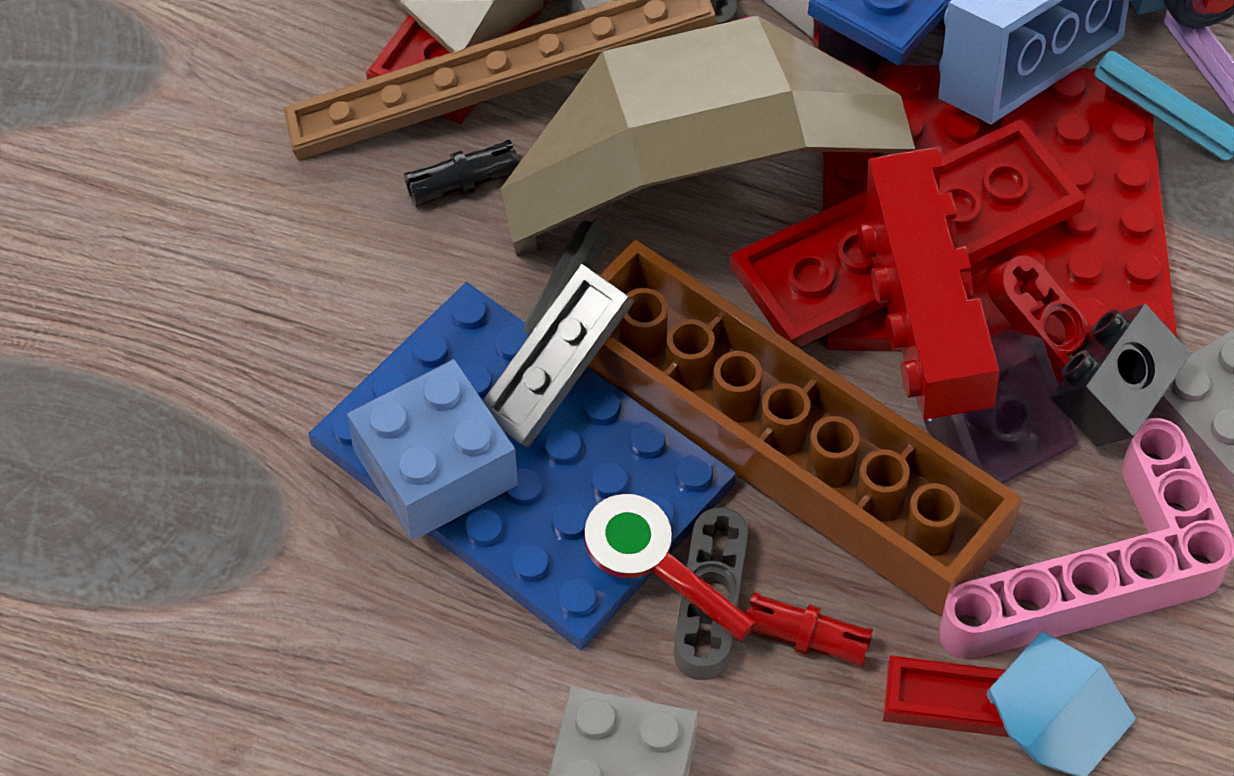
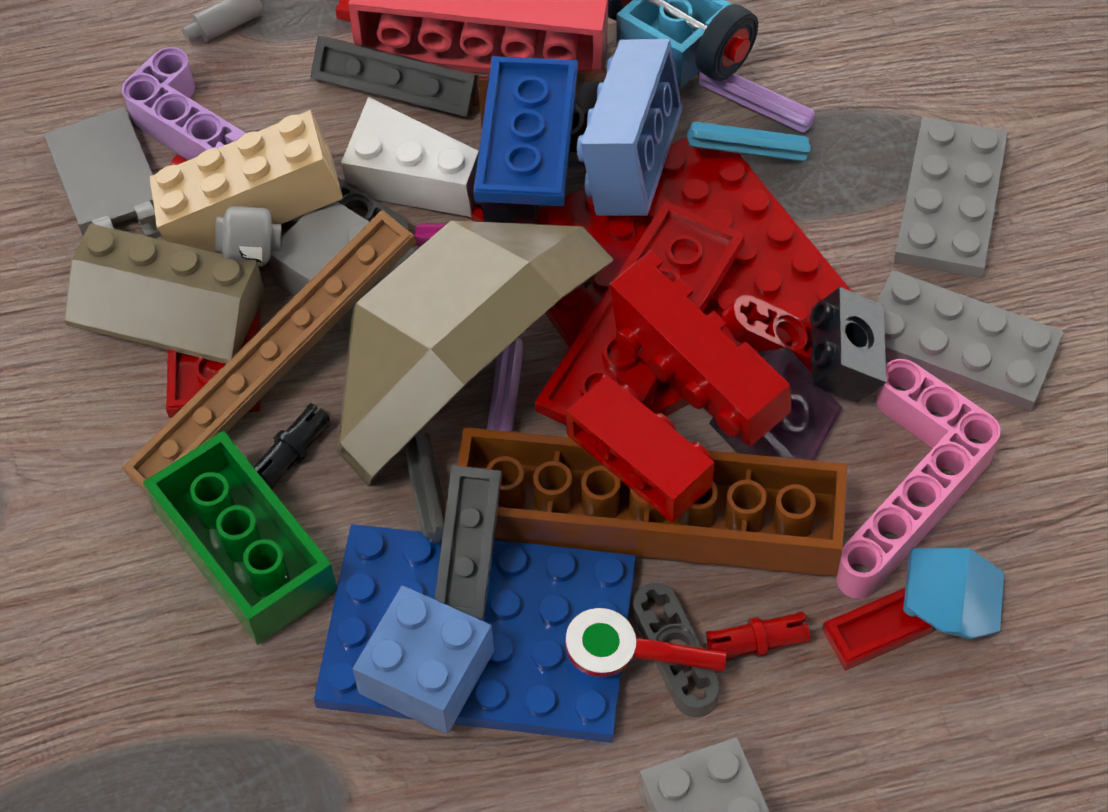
camera: 30 degrees left, 0 degrees up
none -> green brick [143,430,337,645]
none -> lavender axle [487,338,524,432]
none -> red brick [566,375,714,523]

